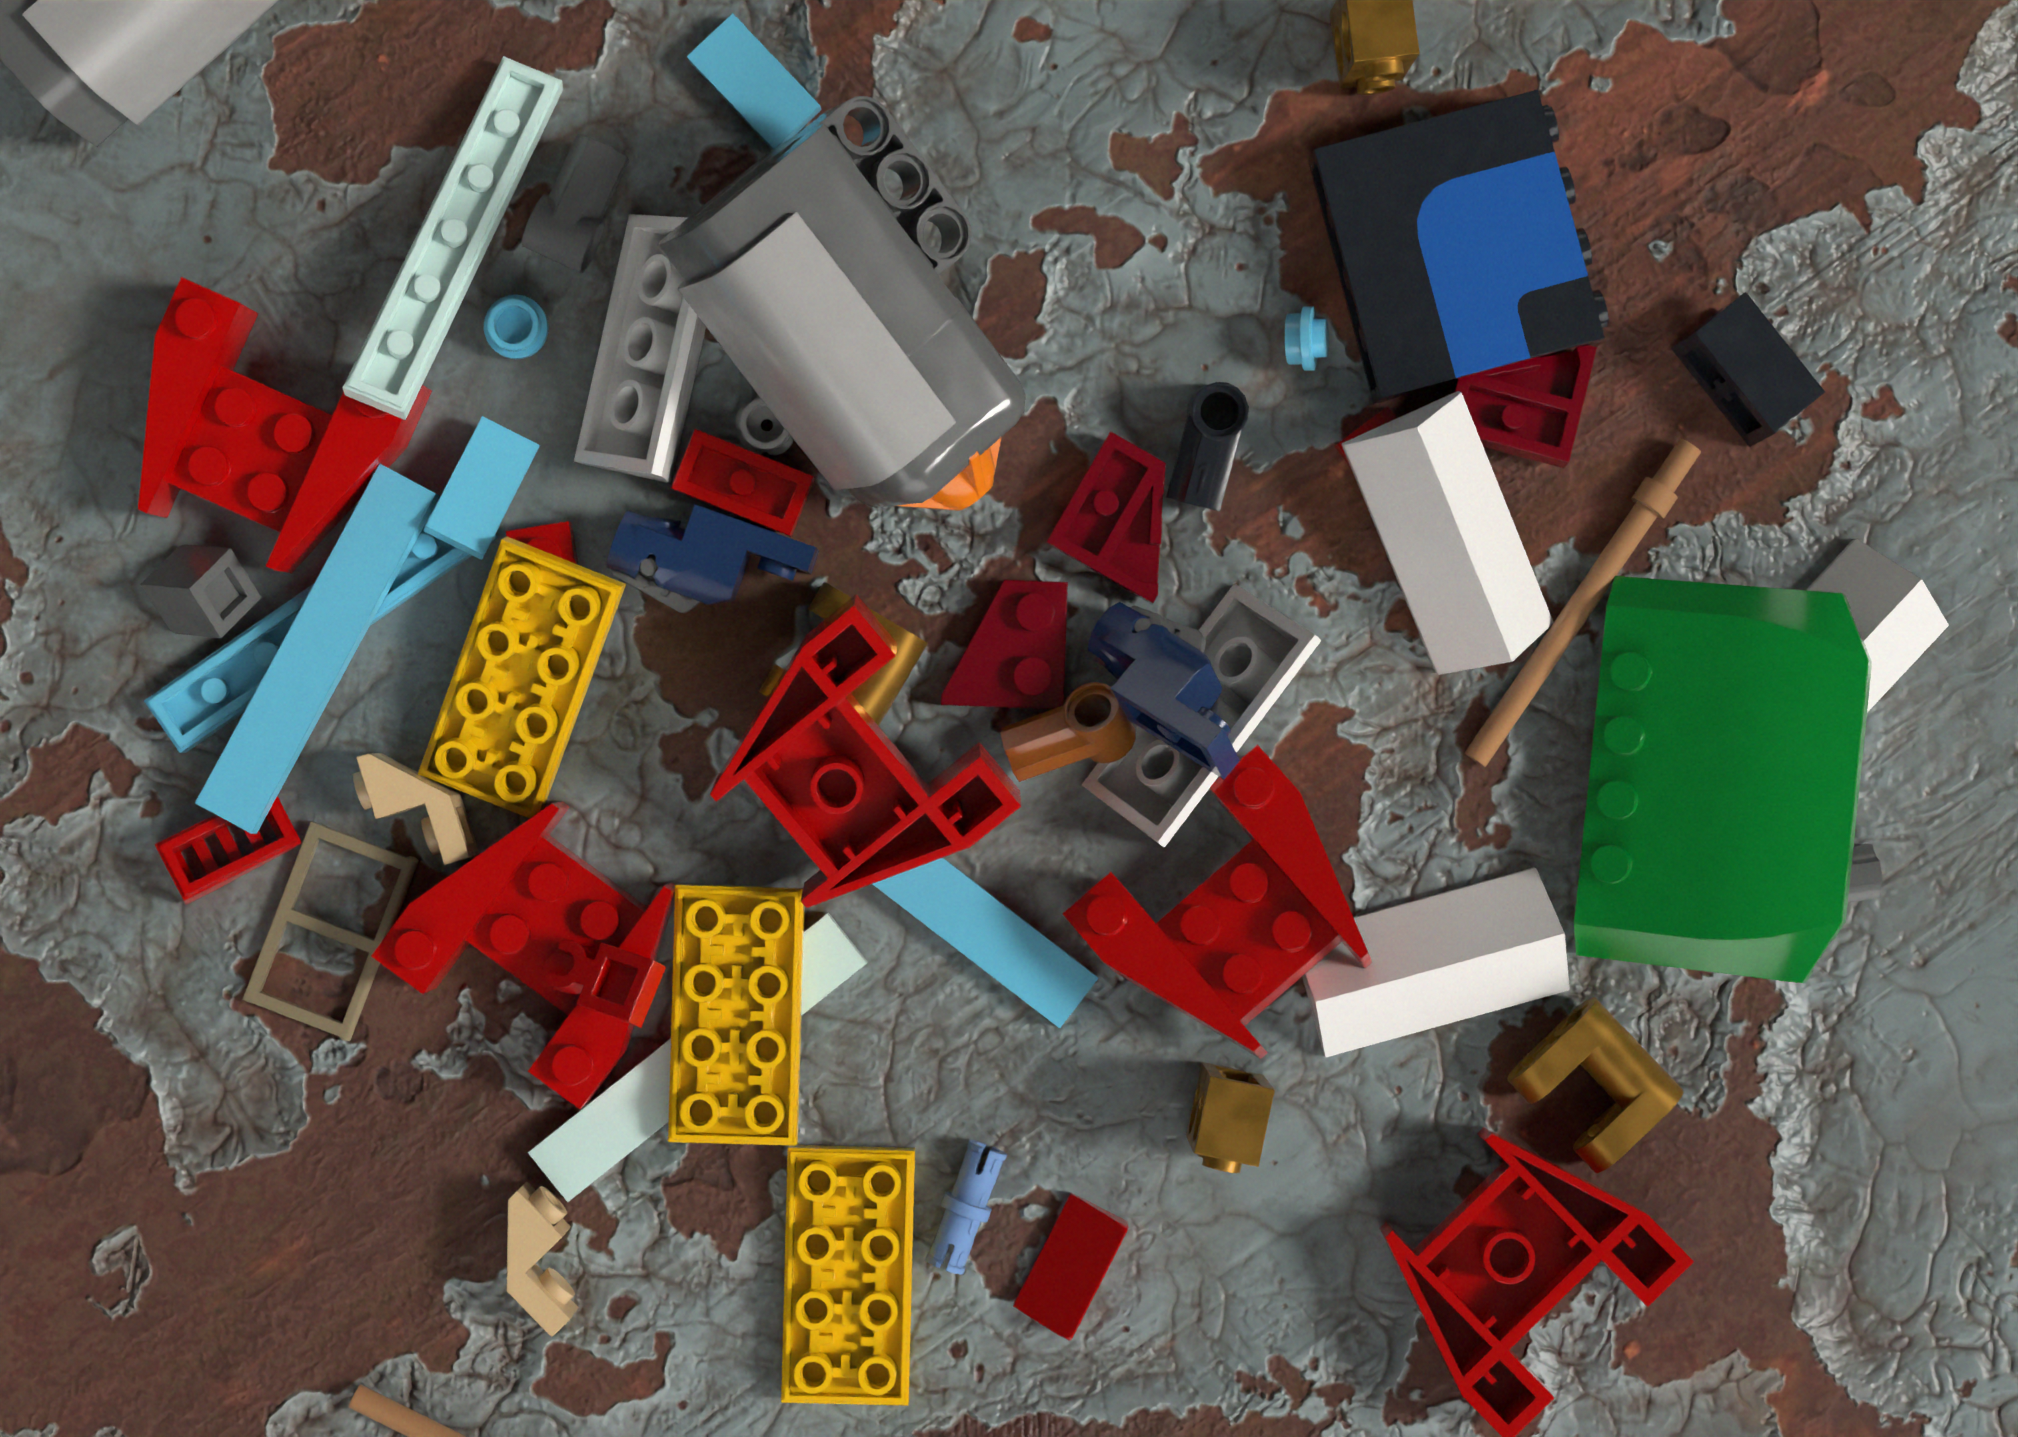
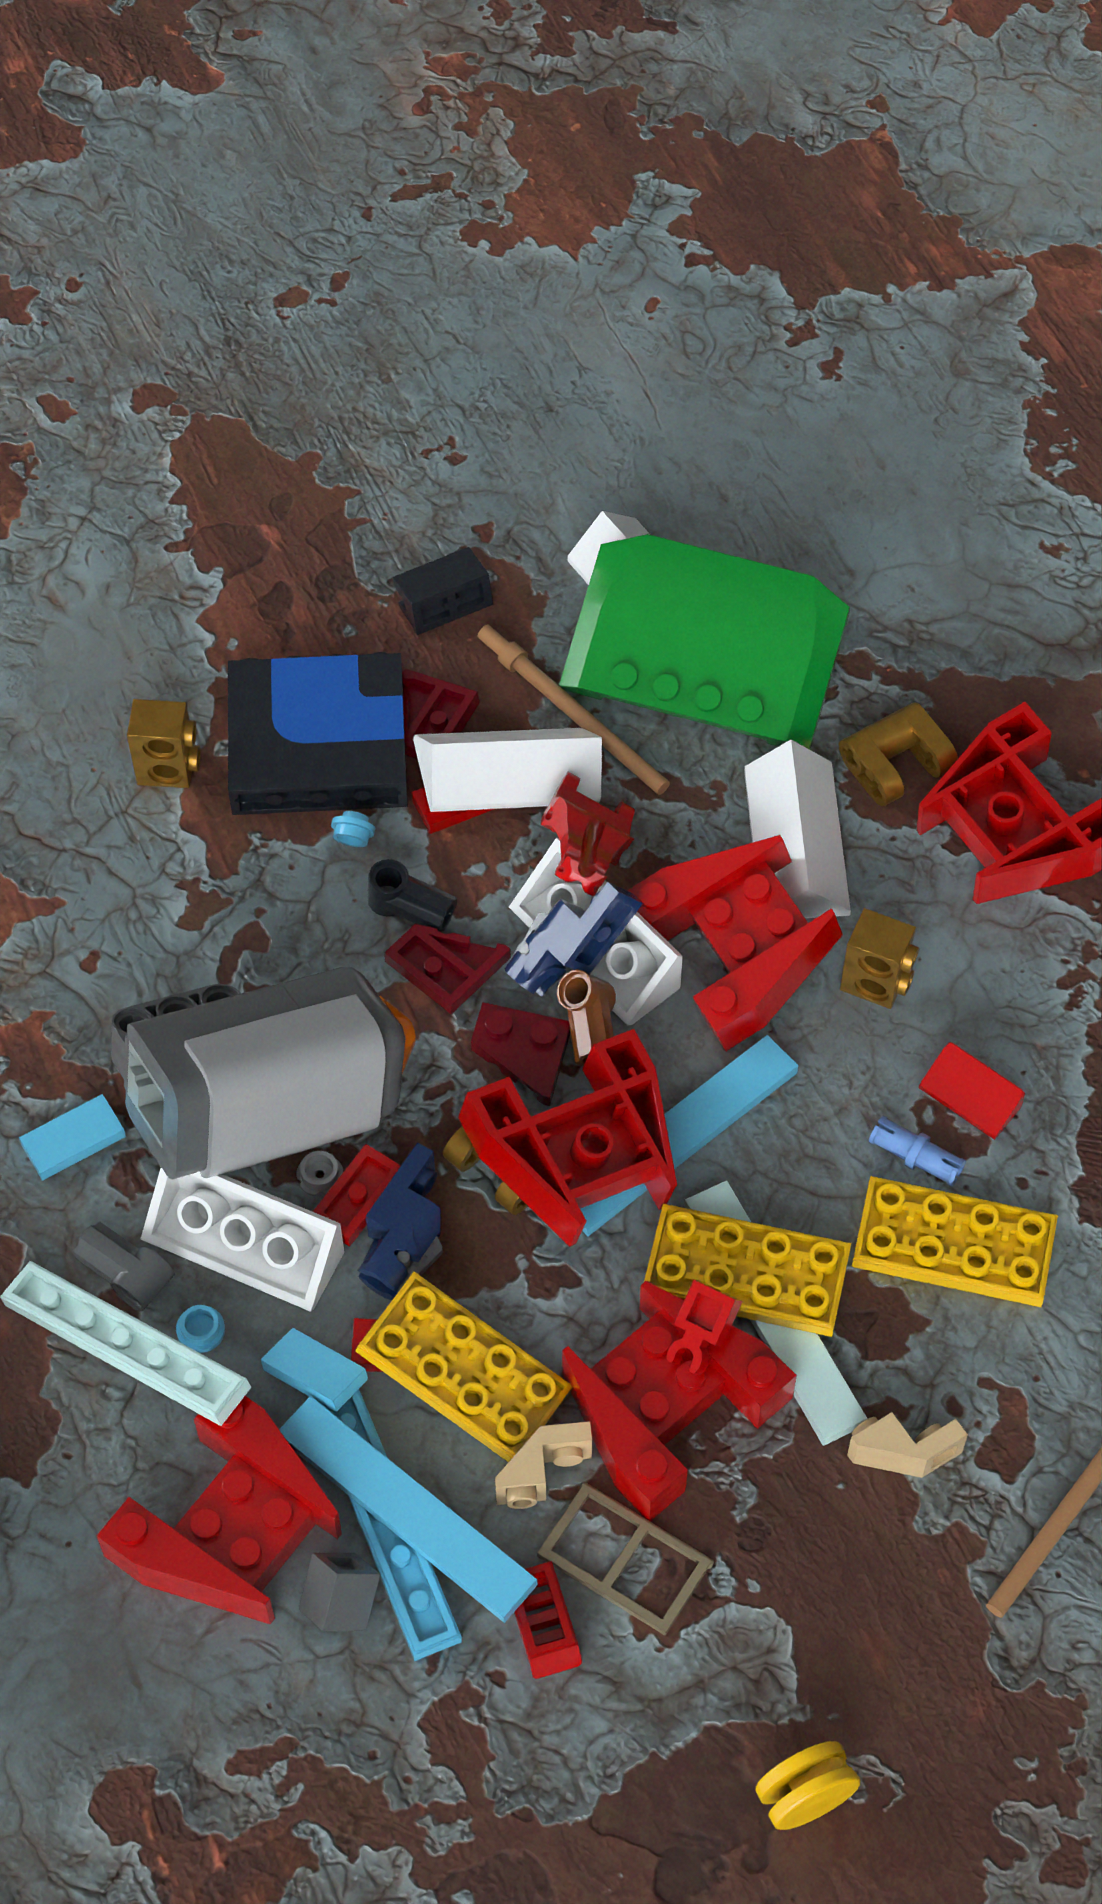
camera: 80 degrees left, 30 degrees down
none -> red animal [541,771,635,896]
none -> yellow head [756,1741,861,1830]

